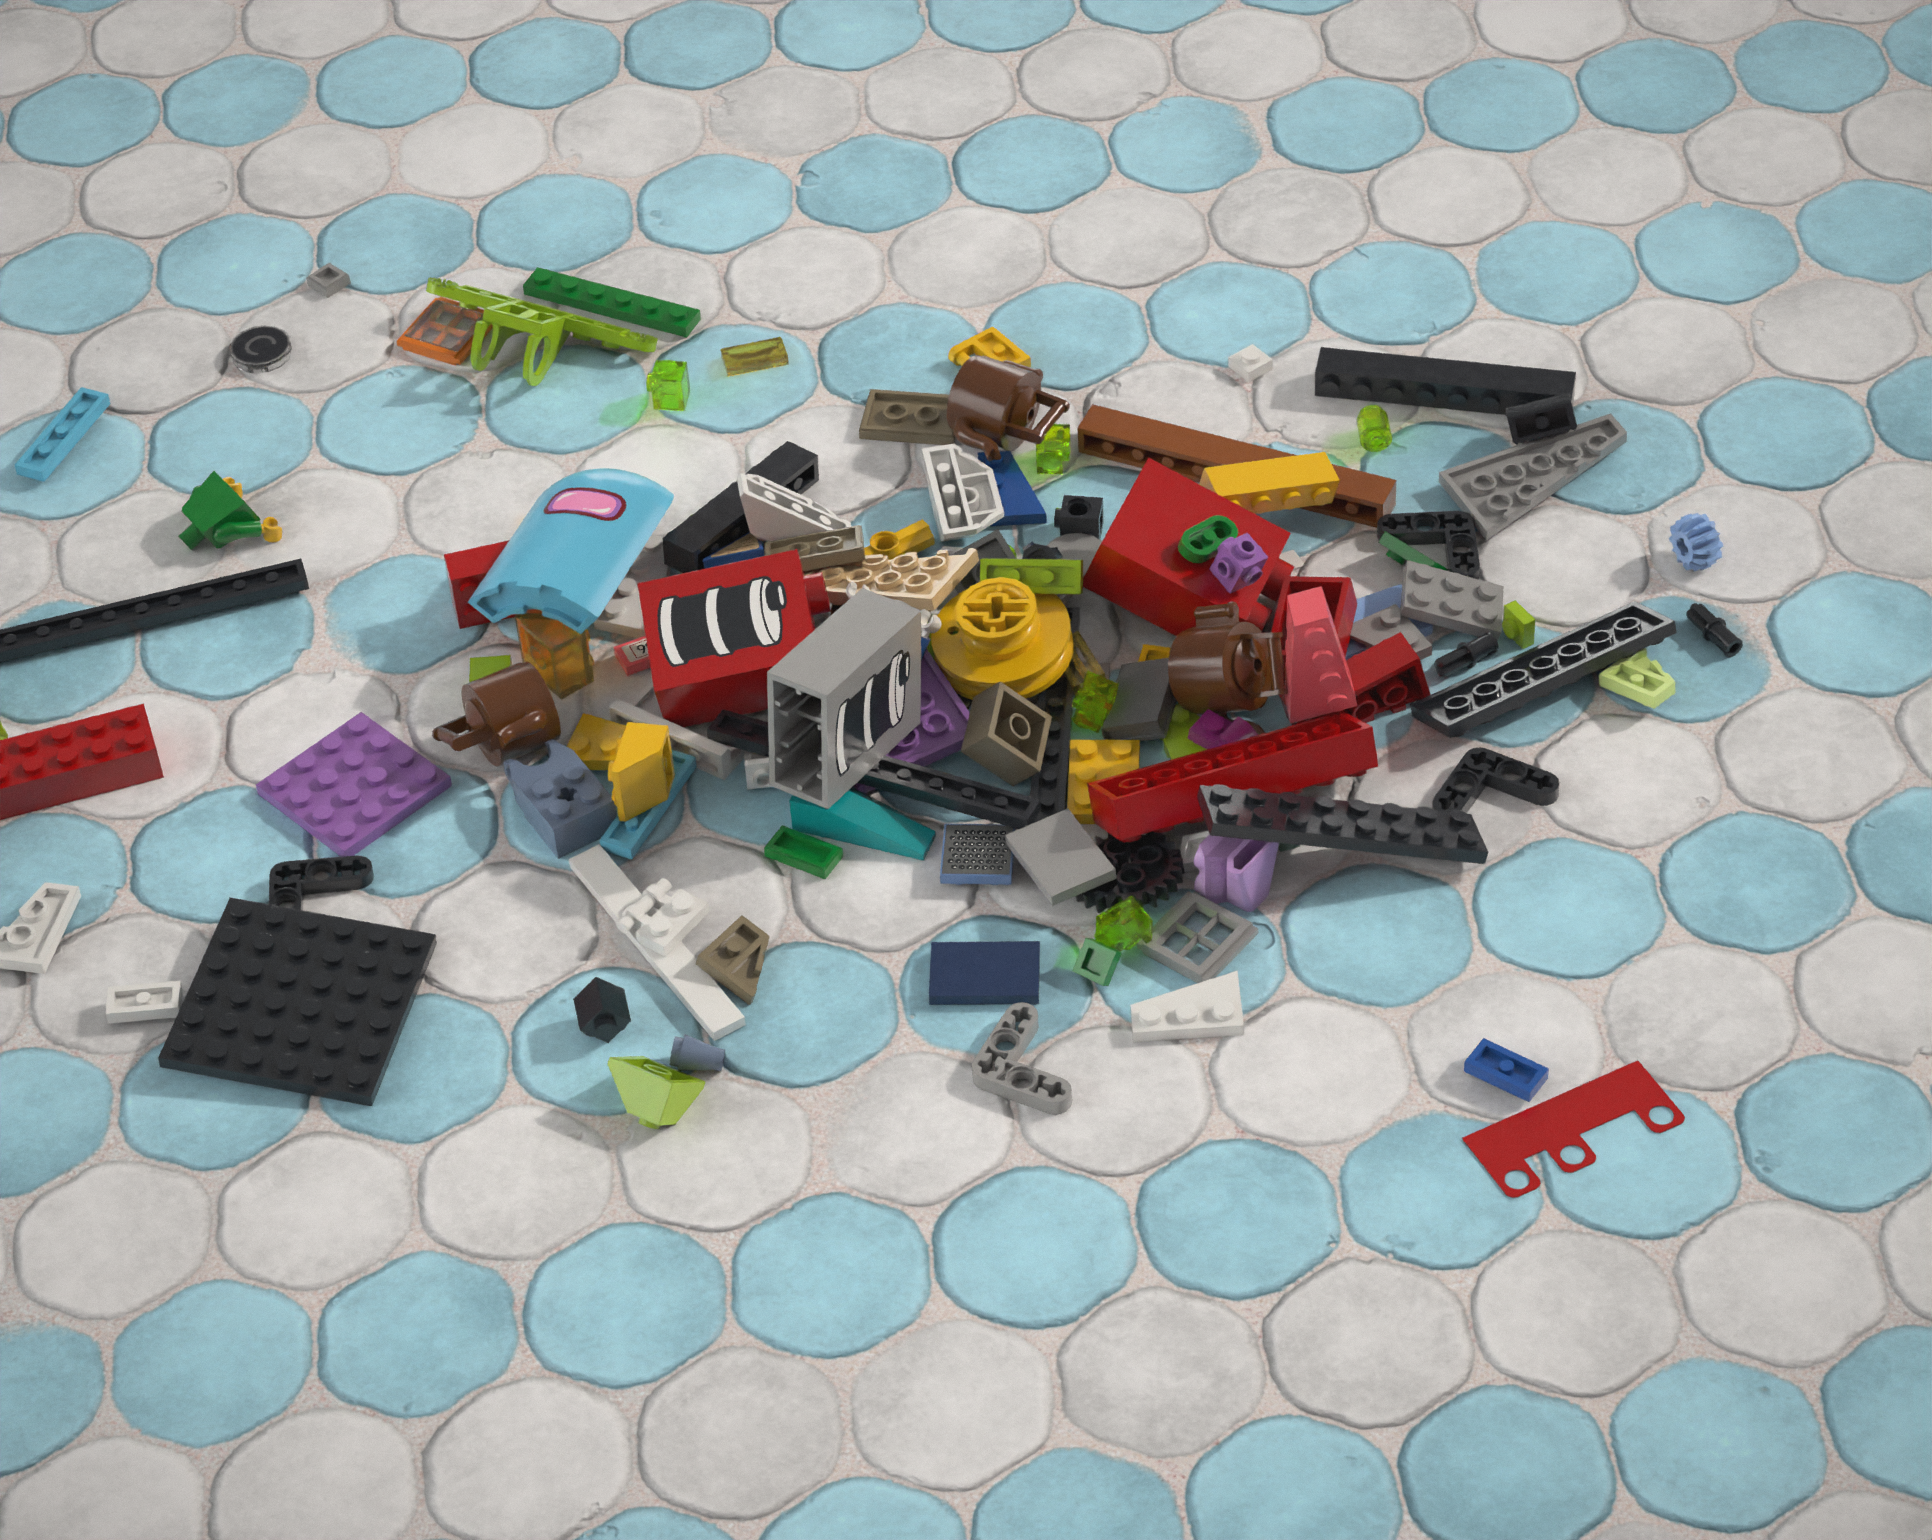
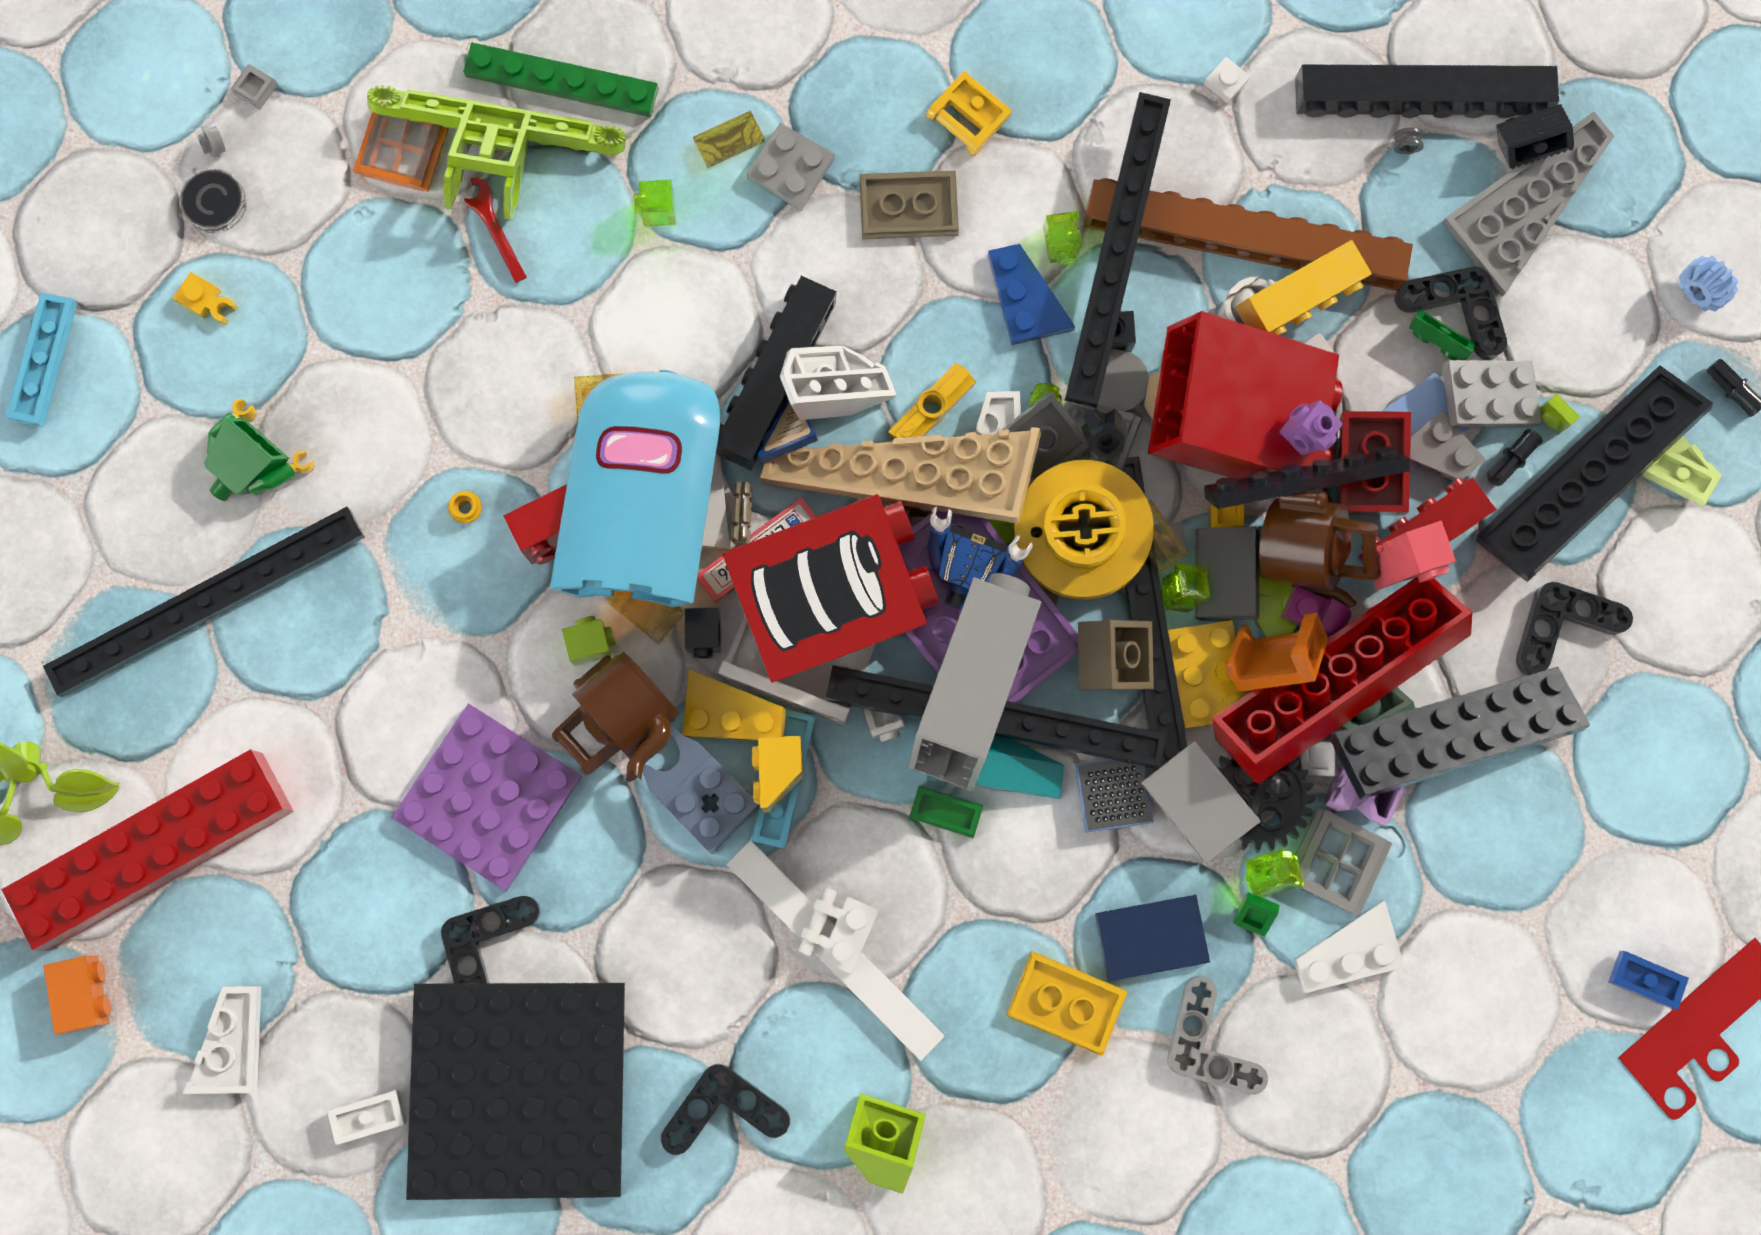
camera: 20 degrees left, 35 degrees up
black brick [573,977,631,1043] -> none
sand blue cone [670,1035,725,1071] -> none
dark tan wing [695,915,770,1005] -> none
dark tan tile [764,525,865,571] -> none
white wedge [922,444,1004,542] -> none
reddish brown piece [947,355,1070,462] -> none
lime plate [980,558,1083,594] -> none
green plate [1178,515,1238,563] -> none
clear neon green brick [1356,405,1392,452] -> none
none -> yellow plate [172,272,238,325]
none -> light grey plate [198,125,225,158]
none -> yellow plate [448,491,482,524]
none -> red piece [464,178,527,283]
none -> black beam [661,1064,790,1155]
none -> black brick [684,608,721,659]
none -> light grey plate [746,123,835,211]
none -> yellow tile [1006,951,1128,1056]
none -> black plate [1064,92,1171,408]
none -> black plate [1204,446,1410,509]
none -> orange panel [1225,612,1328,692]
none -> dark grey bush [1394,128,1424,154]

